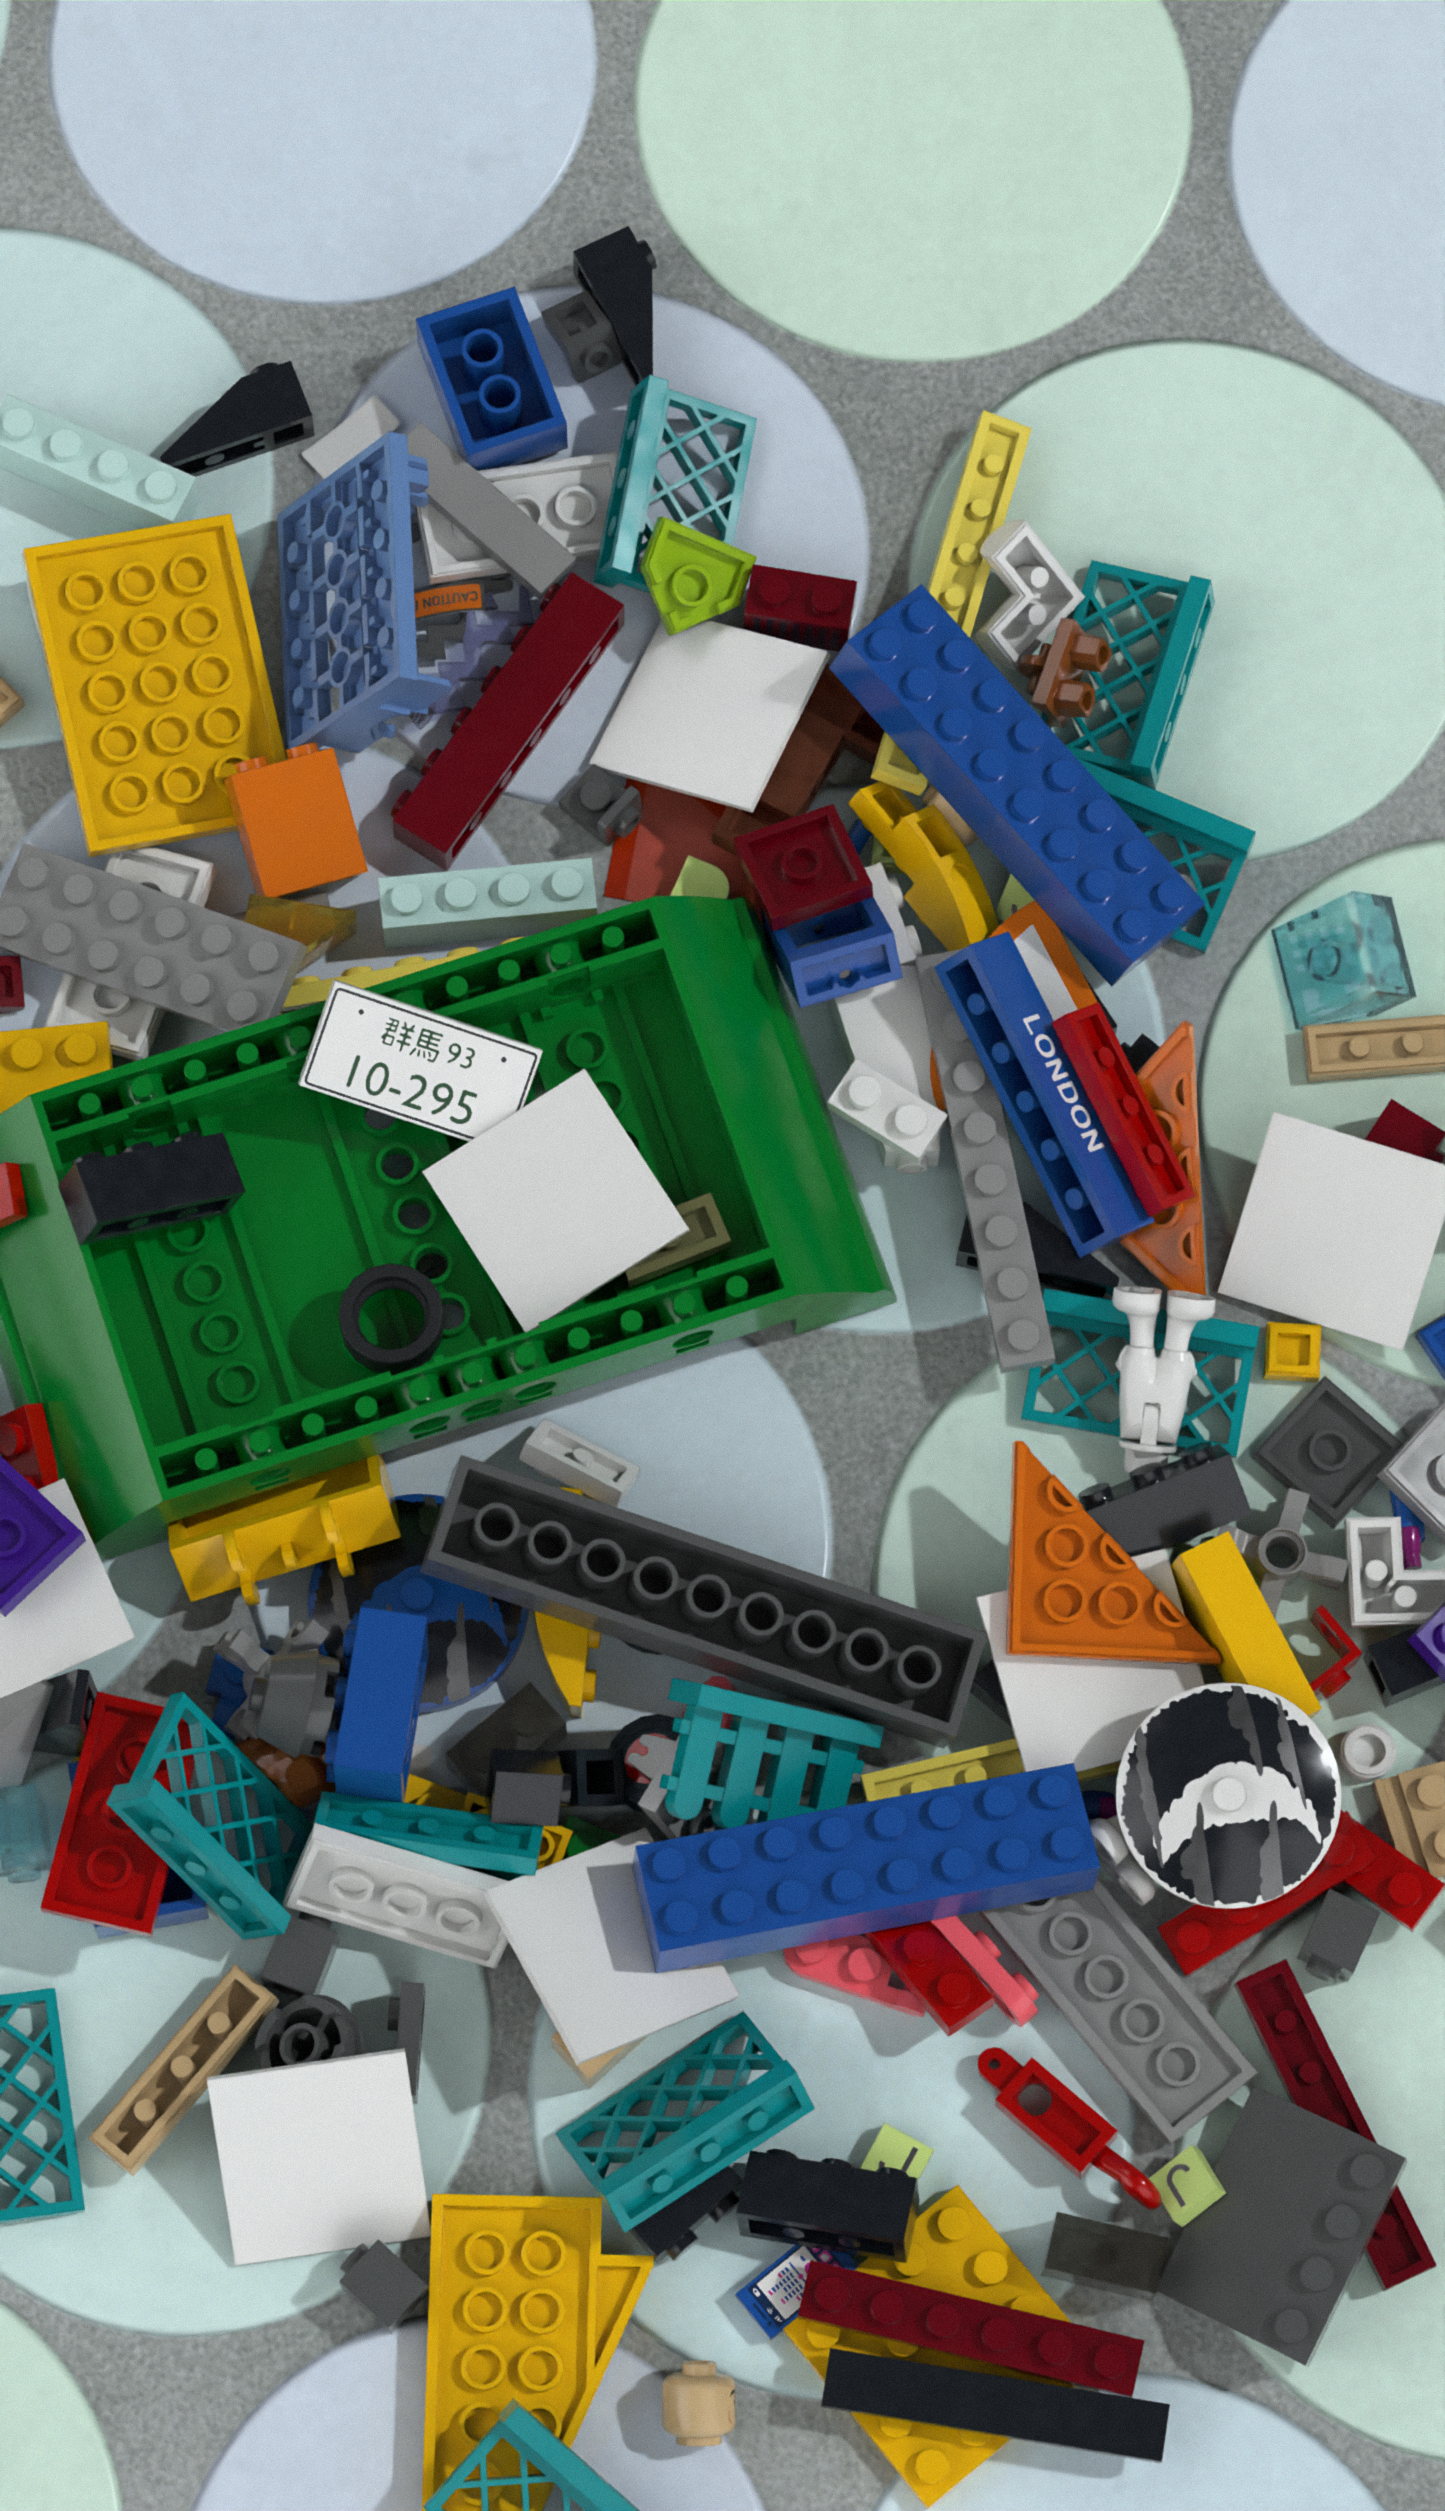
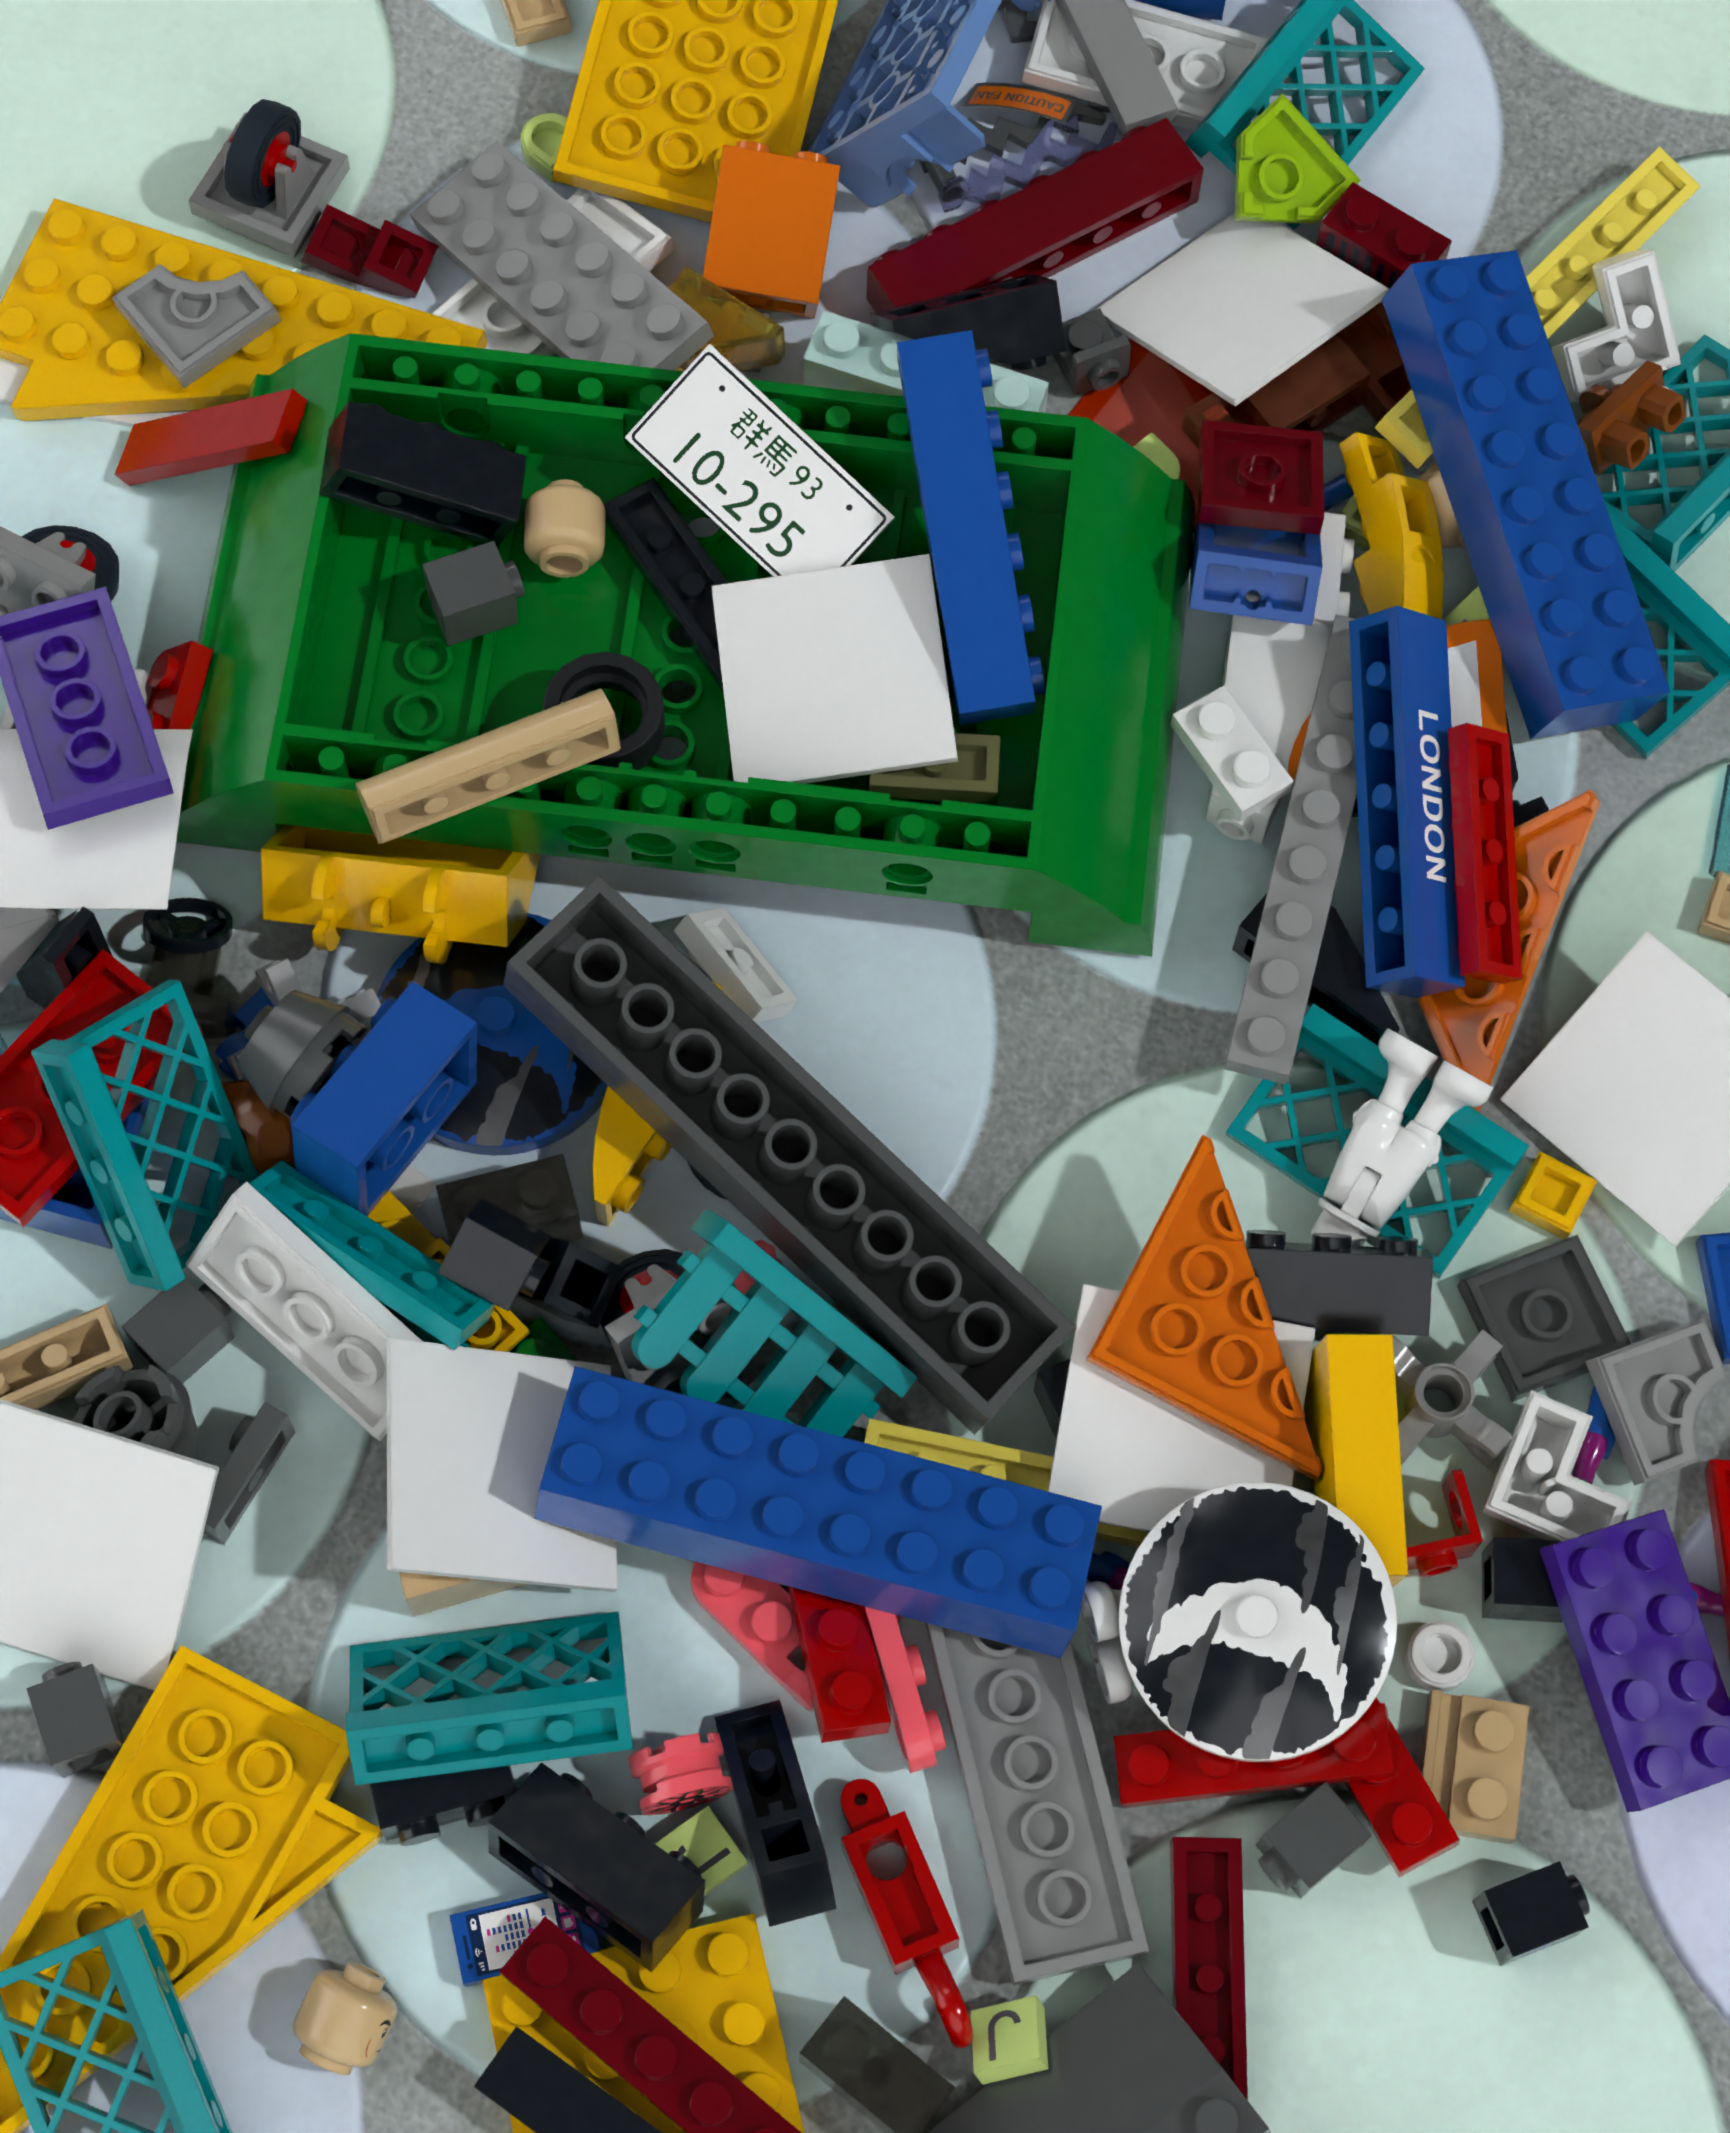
camera: 25 degrees right, 5 degrees down
none -> piece [143,898,237,1044]
none -> tan brick [355,688,621,844]
none -> dark grey brick [422,541,525,647]
none -> yellowish green tile [521,113,567,183]
none -> tan head [524,479,605,578]
none -> black tile [604,477,727,694]
none -> coral wheel [628,1732,733,1816]
none -> black slope [714,1700,837,1927]
none -> black slope [870,274,1066,370]
none -> blue brick [897,330,1045,726]

